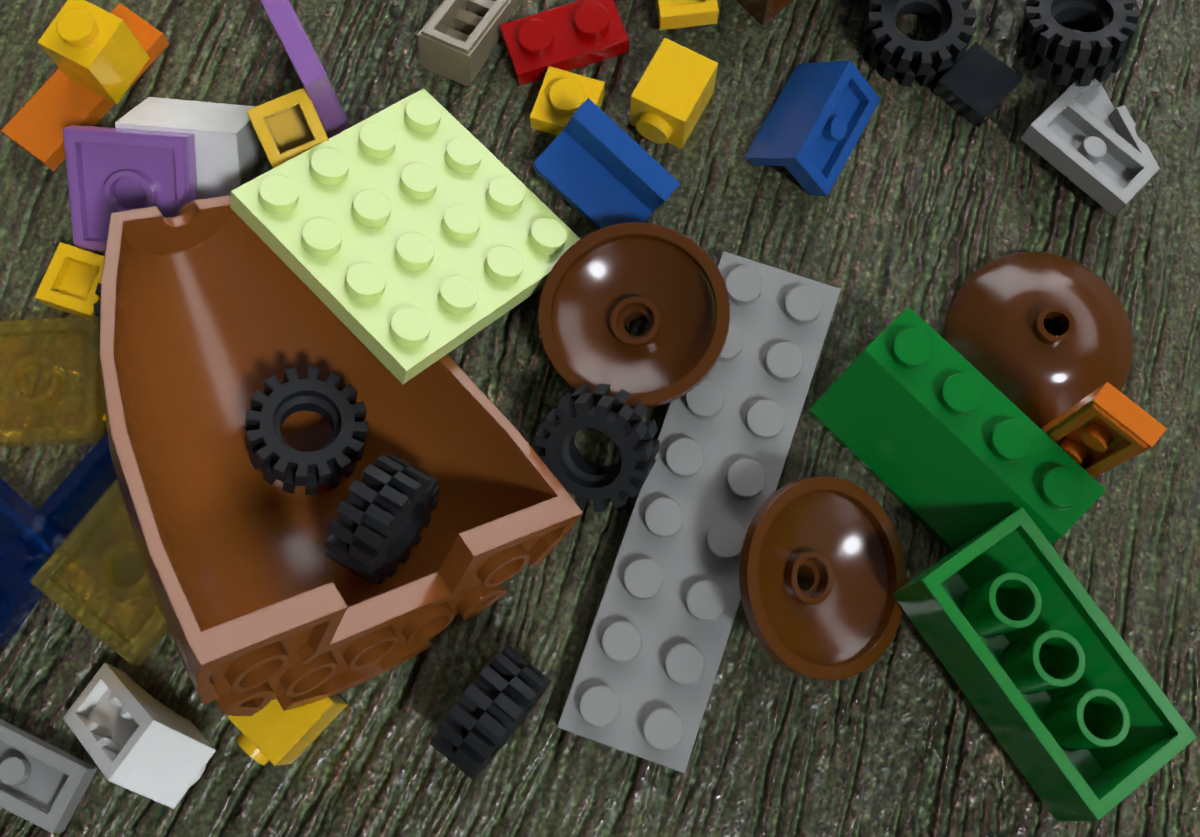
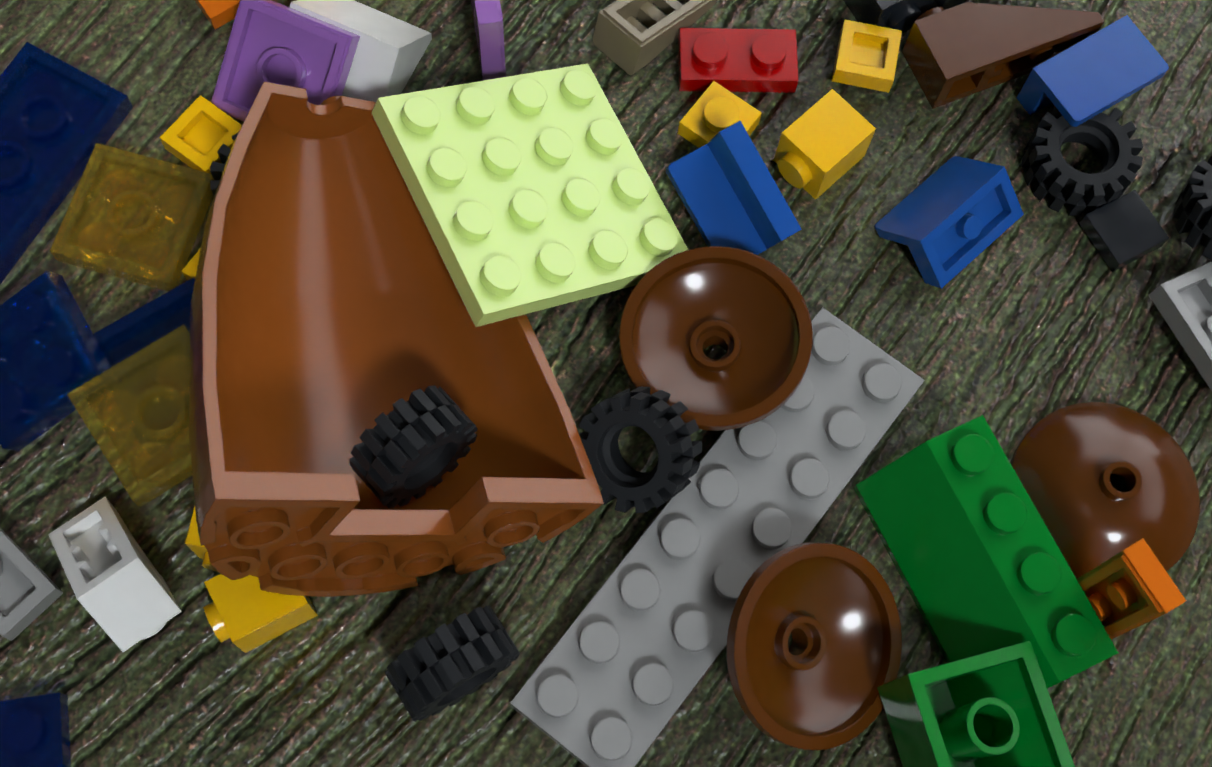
camera: 10 degrees right, 5 degrees down
black tyre [245,367,368,495] -> none
yellow brick [246,87,330,168] -> none

